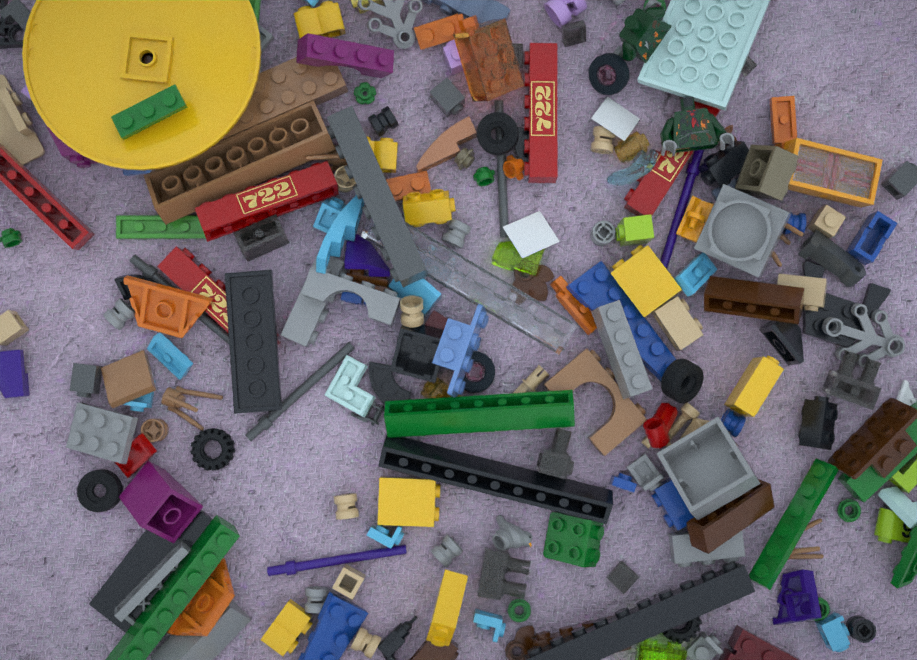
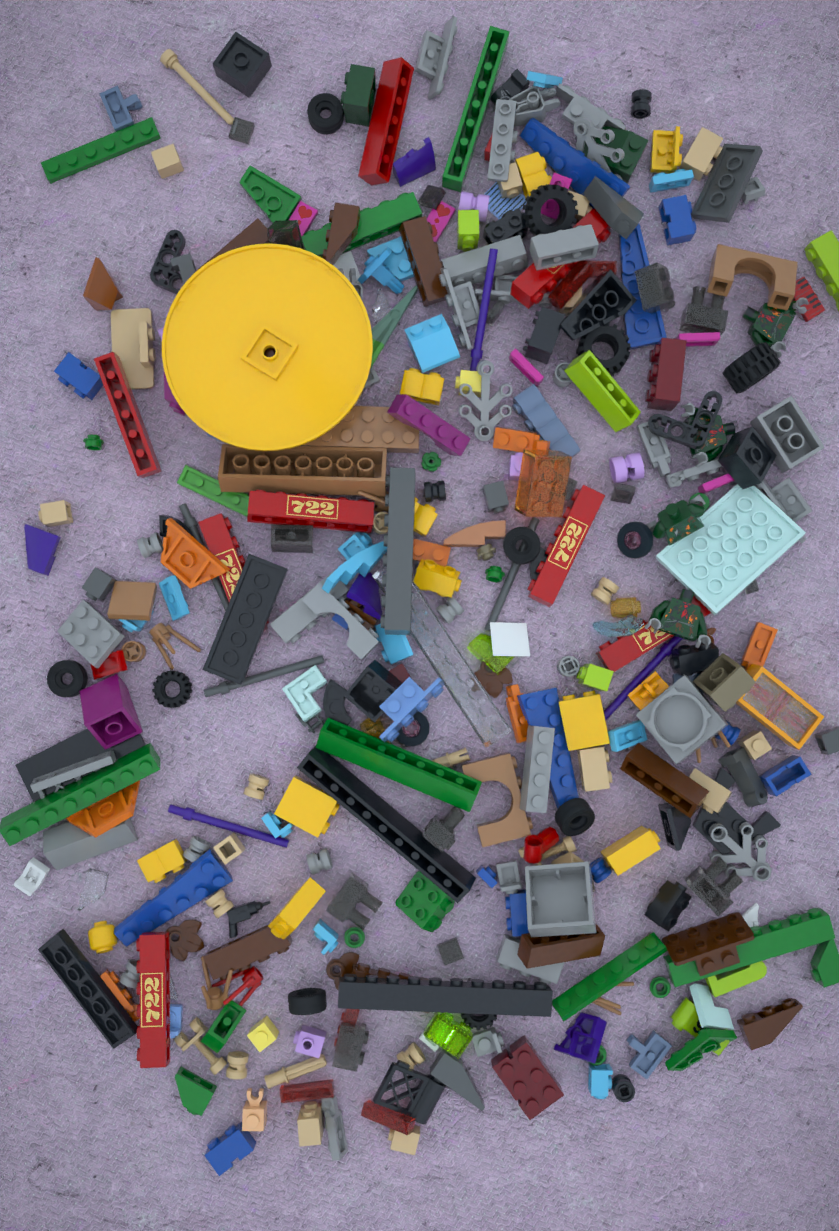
camera: 30 degrees right, 0 degrees up
green plate [111,84,188,140] -> none
tan wheel [400,295,424,328] -> none
light grey animal [492,515,532,551] -> none
orange plate [503,155,524,180] -> none
white sticker [591,97,640,141] -> none
none -> sand blue plate [626,1031,672,1079]

